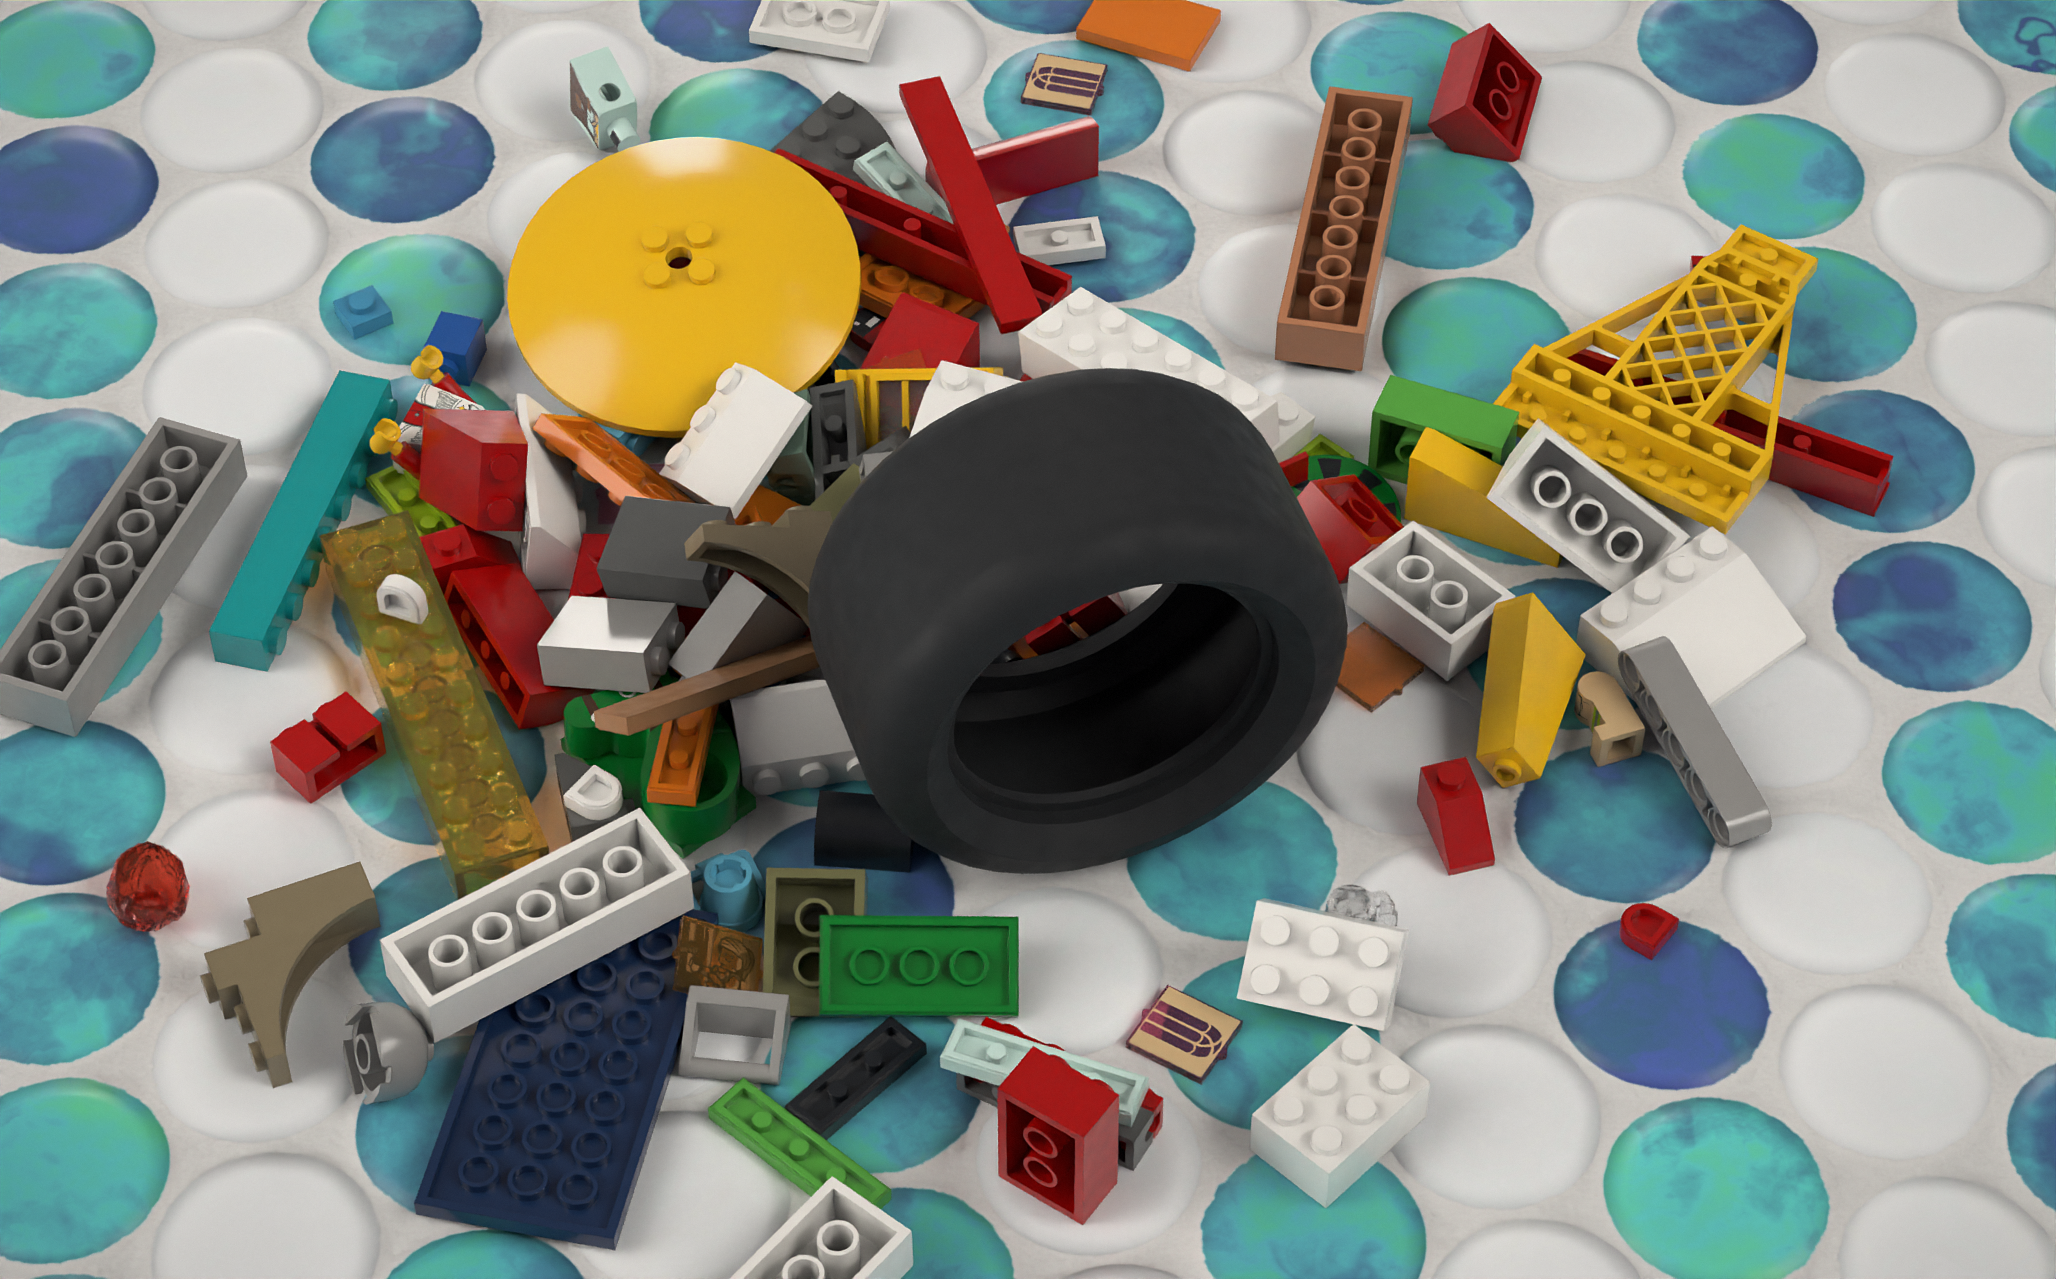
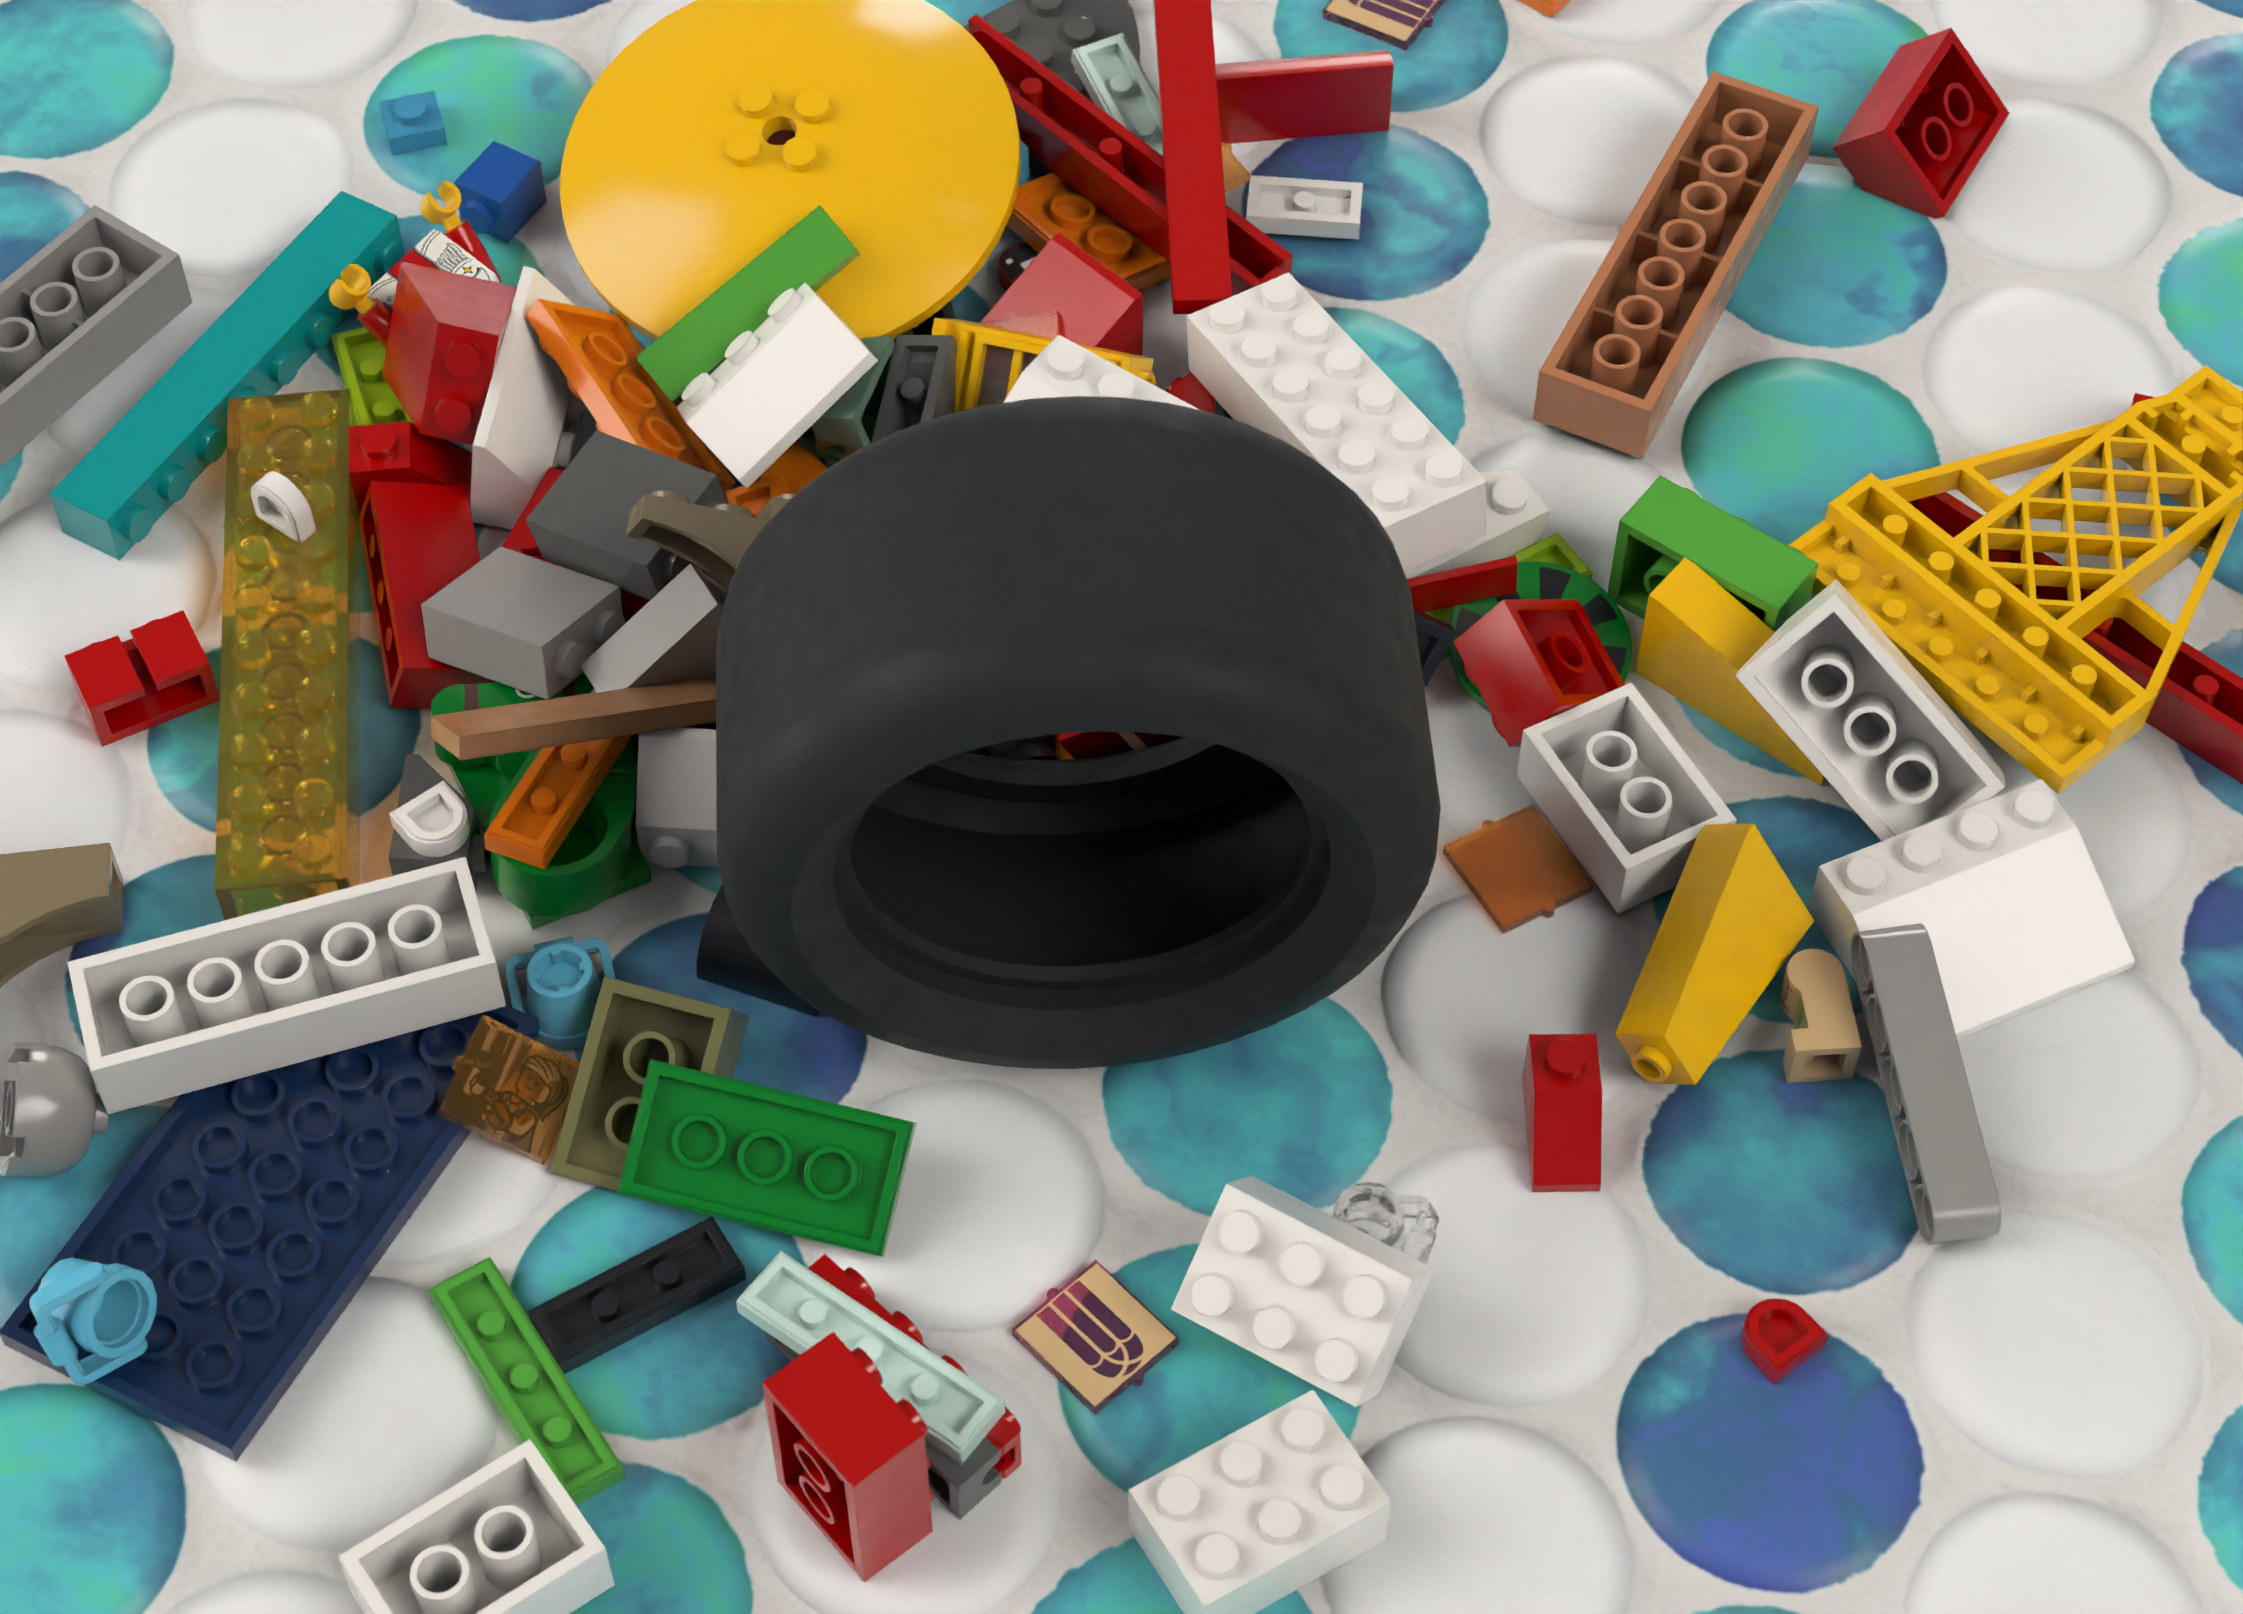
camera: 15 degrees right, 5 degrees up
light grey tile [679,985,791,1085] -> none
none -> medium azure piece [29,1257,157,1385]
none -> bright green tile [635,205,860,406]

